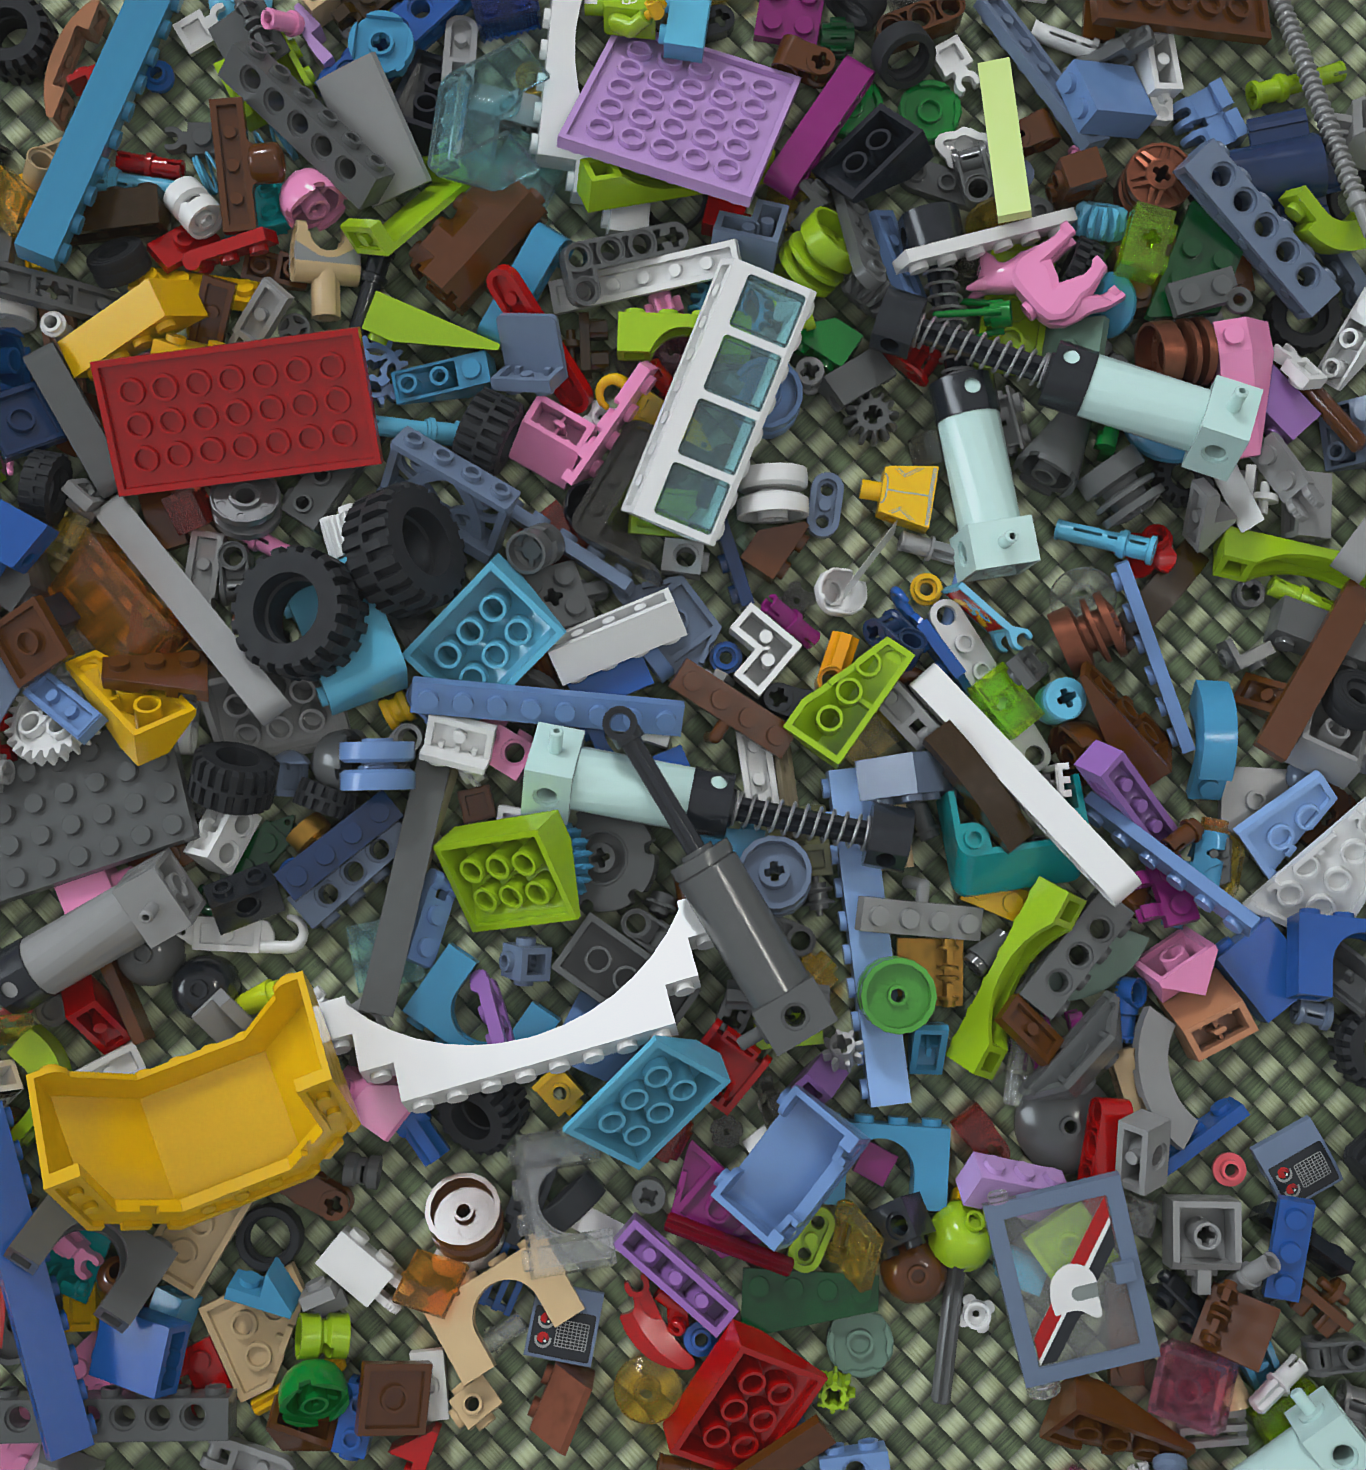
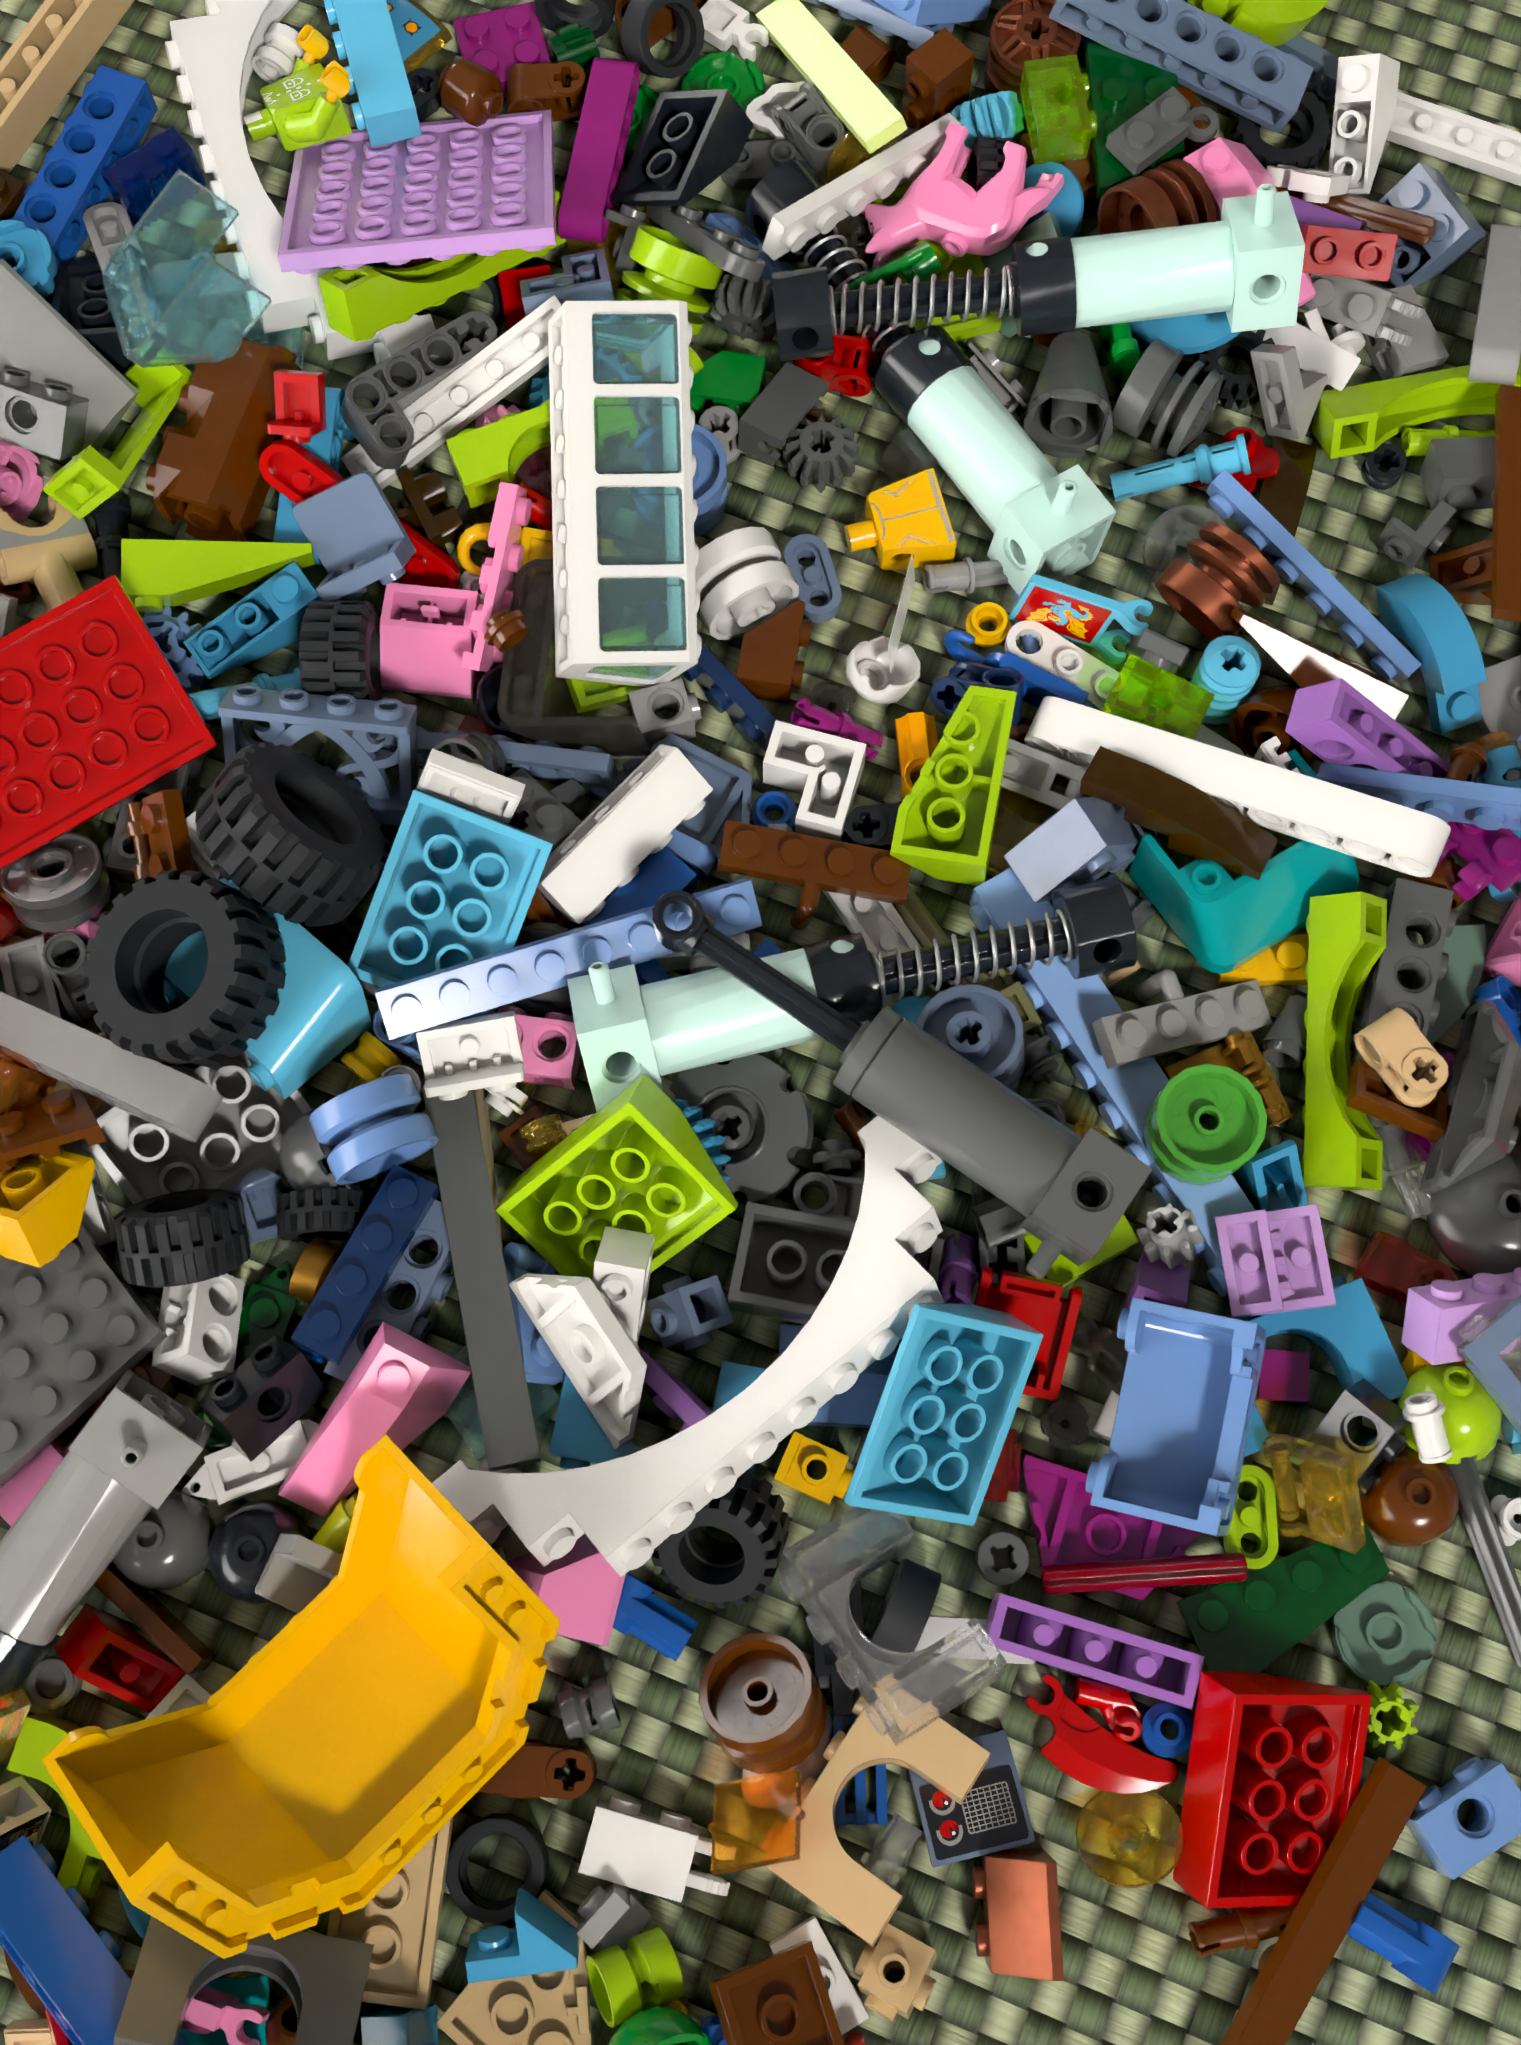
camera: 20 degrees left, 10 degrees down
none -> reddish brown plate [125,789,195,881]
none -> red bracket [267,369,327,443]
none -> bright pink wedge [278,1322,472,1516]
none -> white plate [416,748,526,824]
none -> reddish brown head [438,58,504,127]
none -> reddish brown plate [484,608,530,652]
none -> white wing [509,1273,647,1449]
none -> clear yellow bush [519,1114,568,1155]
none -> white brick [592,1226,655,1343]
none -> medium lavender pin [938,1233,977,1304]
none -> lavender slope [1215,1204,1337,1318]
none -> bracket [1299,224,1398,282]
none -> tan piece [1354,1007,1449,1107]
none -> white pin [1402,1392,1453,1464]

